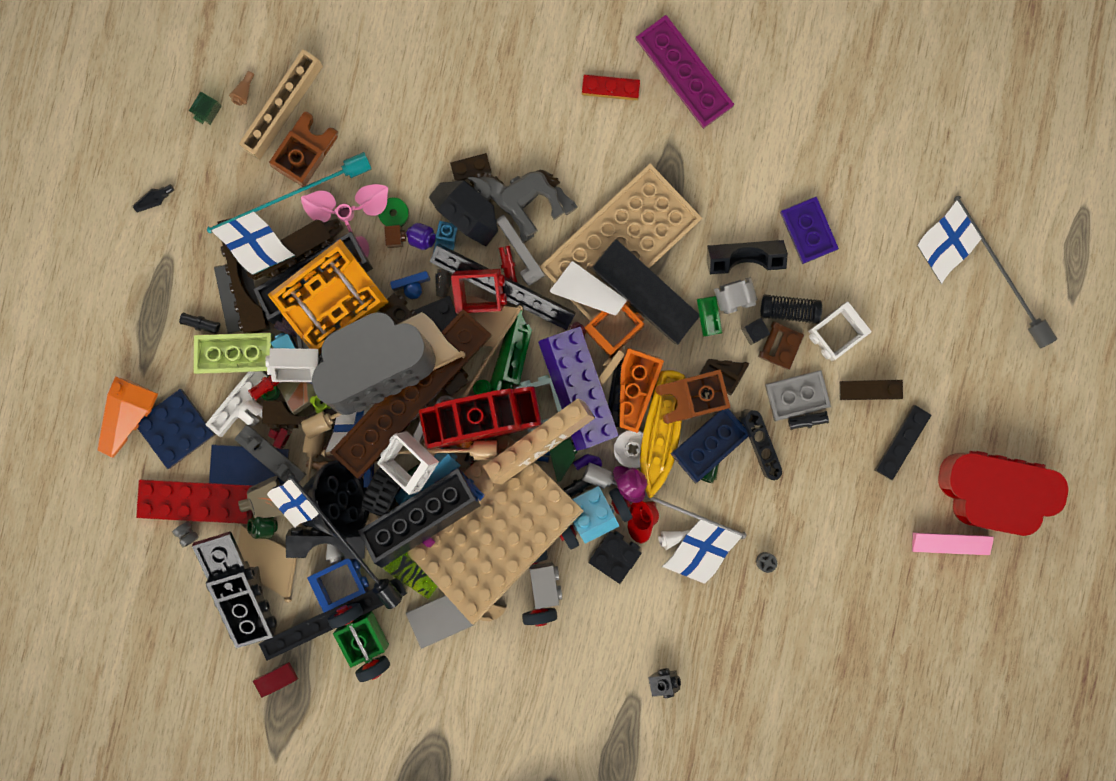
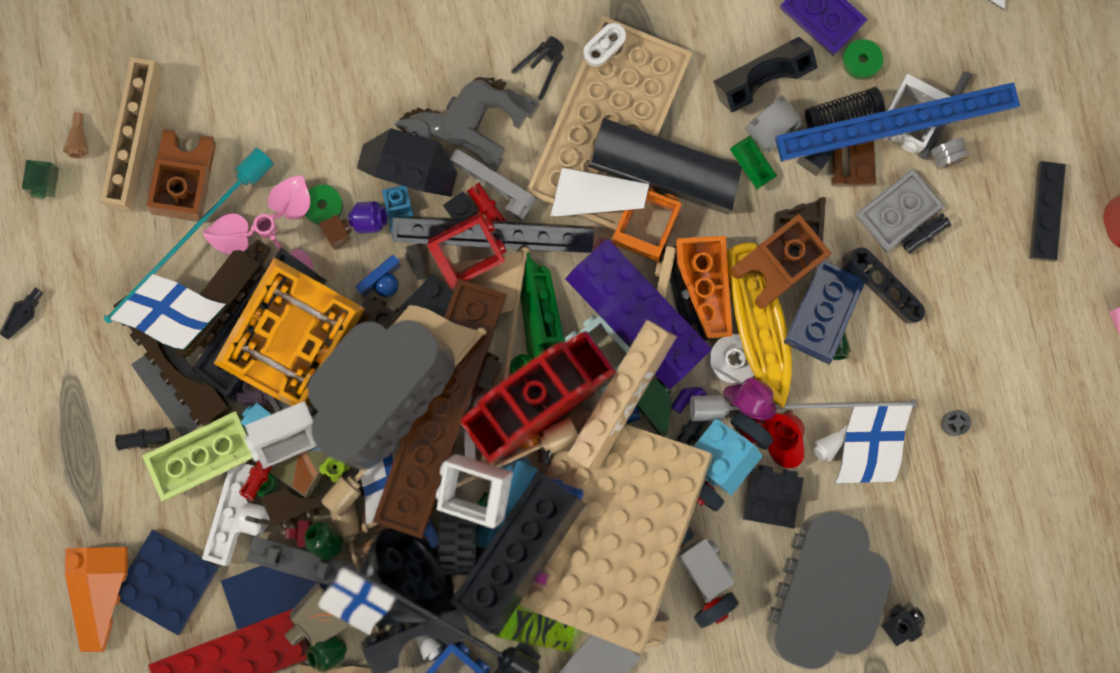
camera: 30 degrees left, 5 degrees down
dark brown plate [450,153,492,181] -> none
dark brown slope [839,380,903,400] -> none
none -> dark green head [304,522,343,560]
none -> black plate [443,191,478,219]
none -> black plant [511,36,564,100]
none -> white plate [583,23,626,67]
none -> dark grey brick [767,512,892,669]
none -> blue plate [775,82,1020,162]
none -> green piece [842,39,883,80]
none -> dark grey piece [919,71,972,160]
none -> light grey wheel [930,137,971,170]

